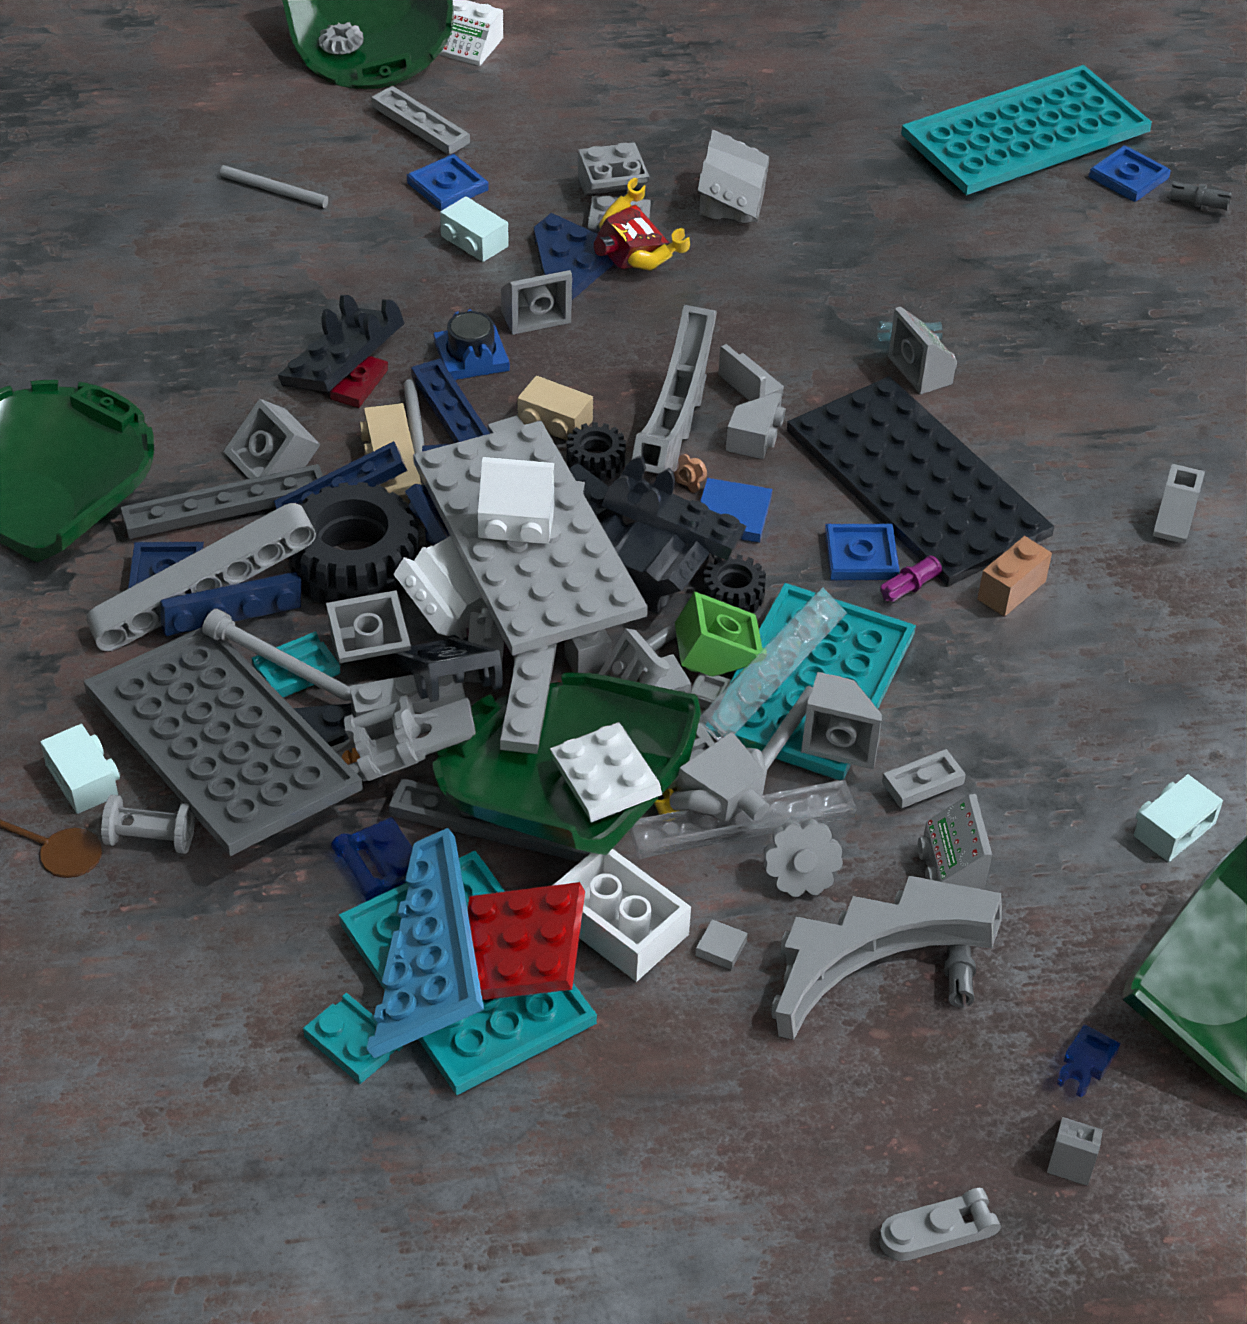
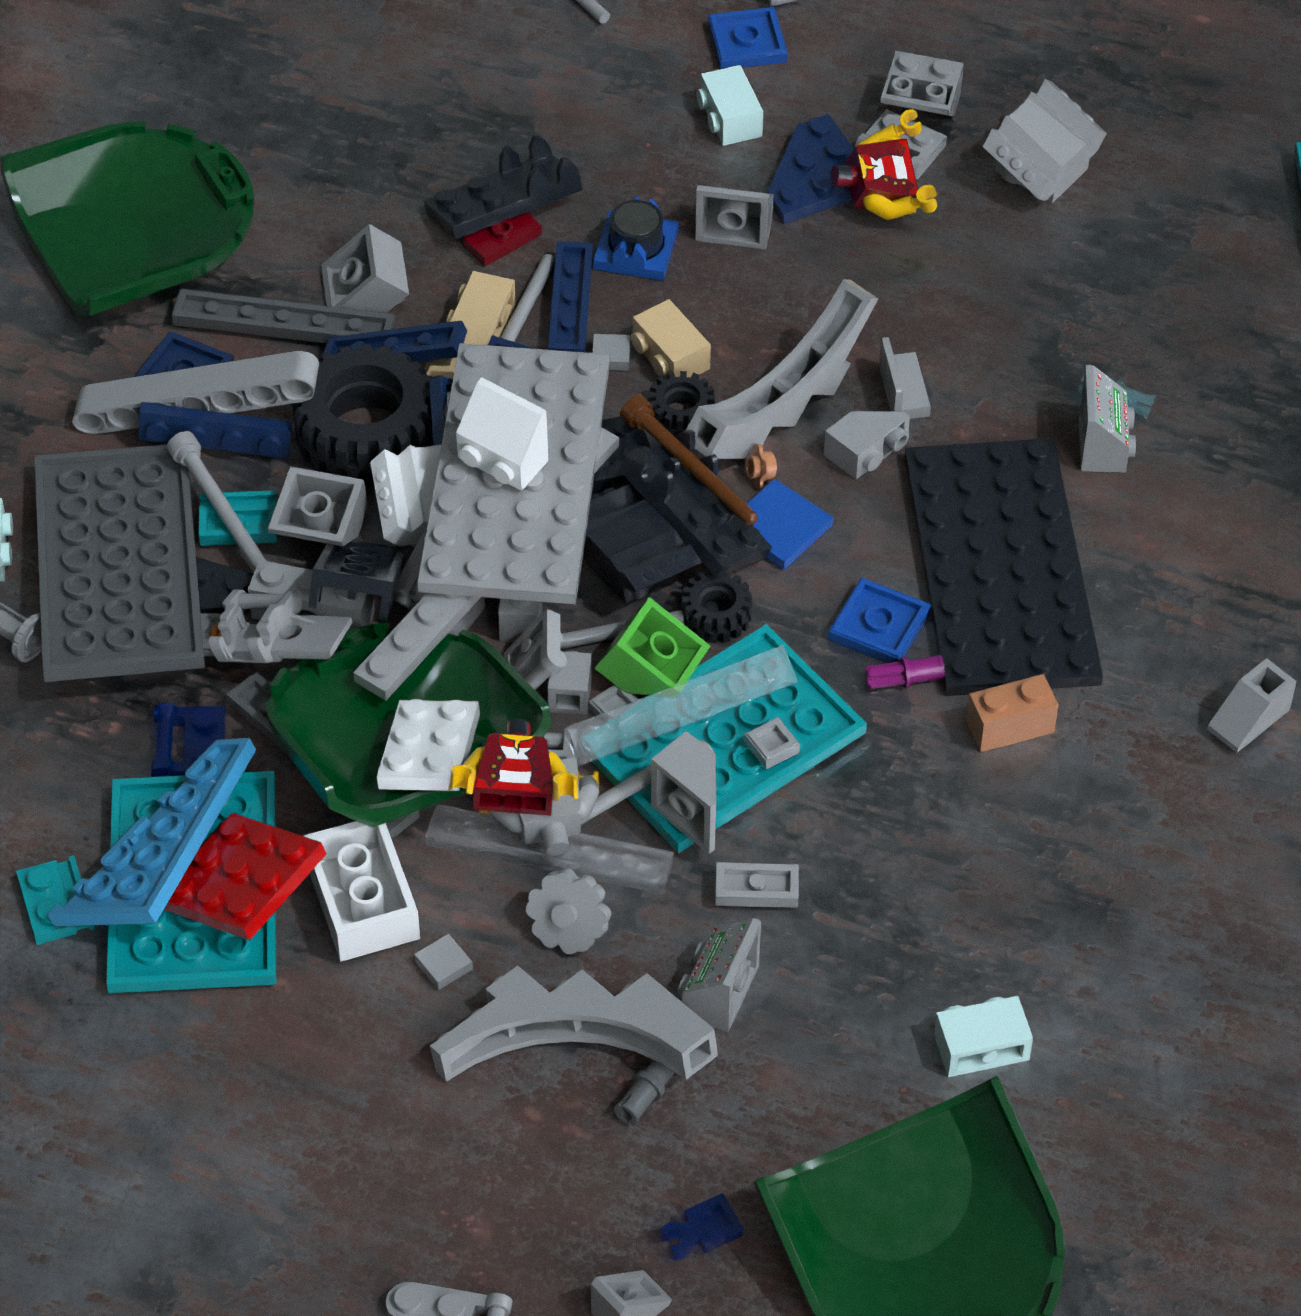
camera: 30 degrees right, 5 degrees up
none -> torso [448,719,578,816]
none -> reddish brown piece [620,394,758,525]
none -> light grey tile [744,717,800,770]

